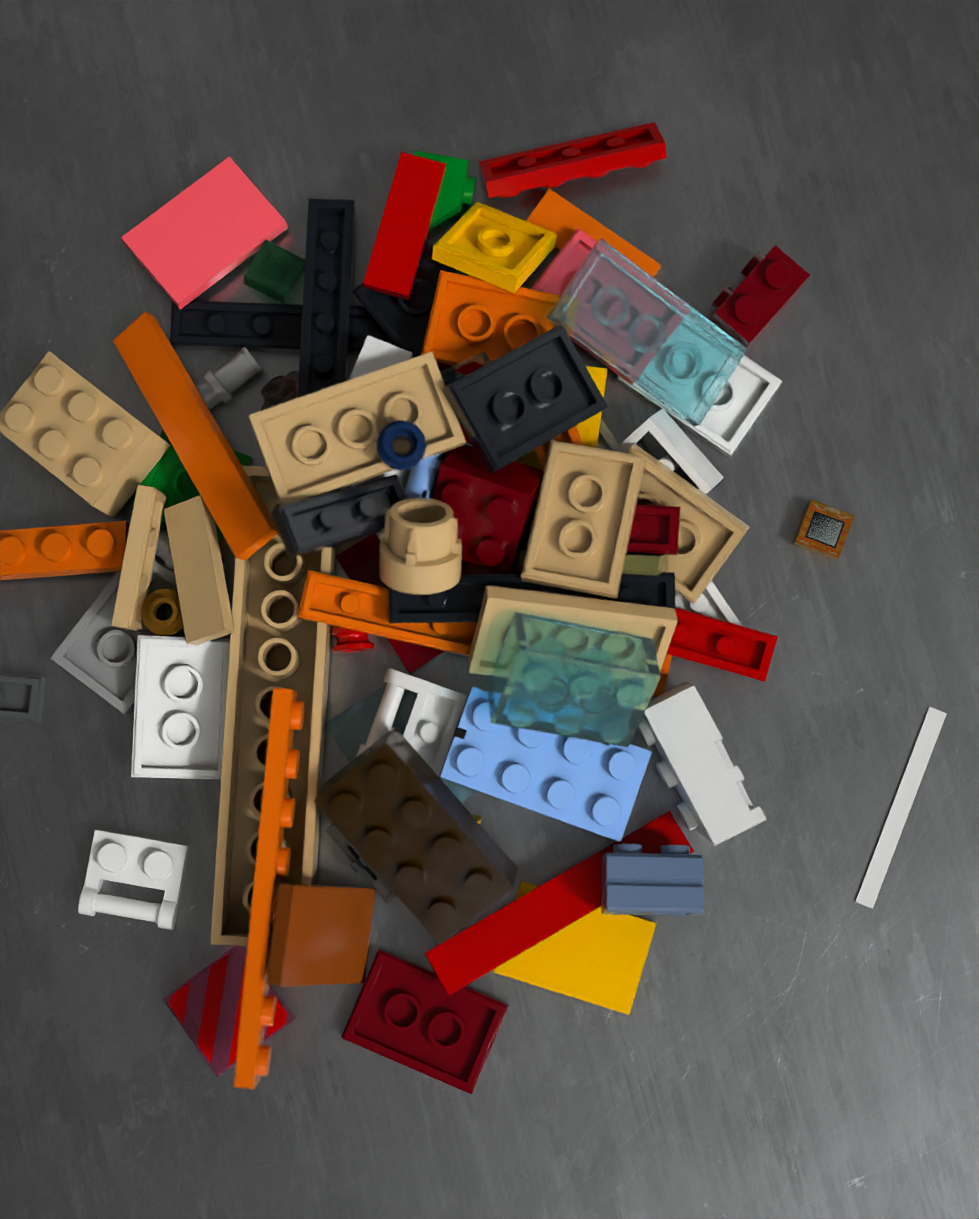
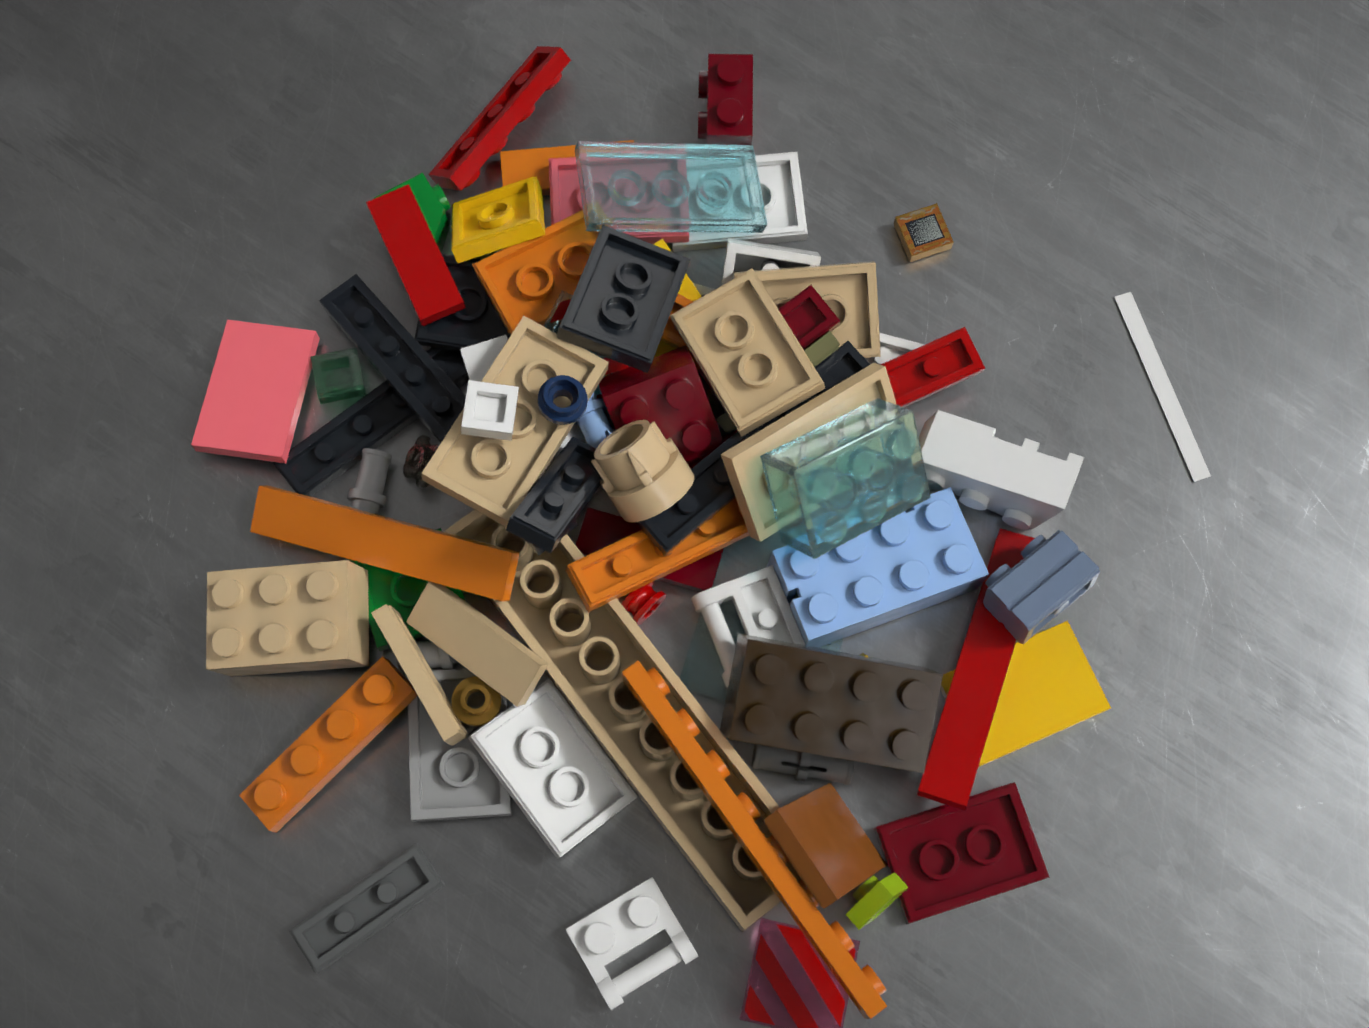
camera: 40 degrees left, 10 degrees down
none -> white plate [461,380,519,441]
none -> lime plate [845,872,908,930]

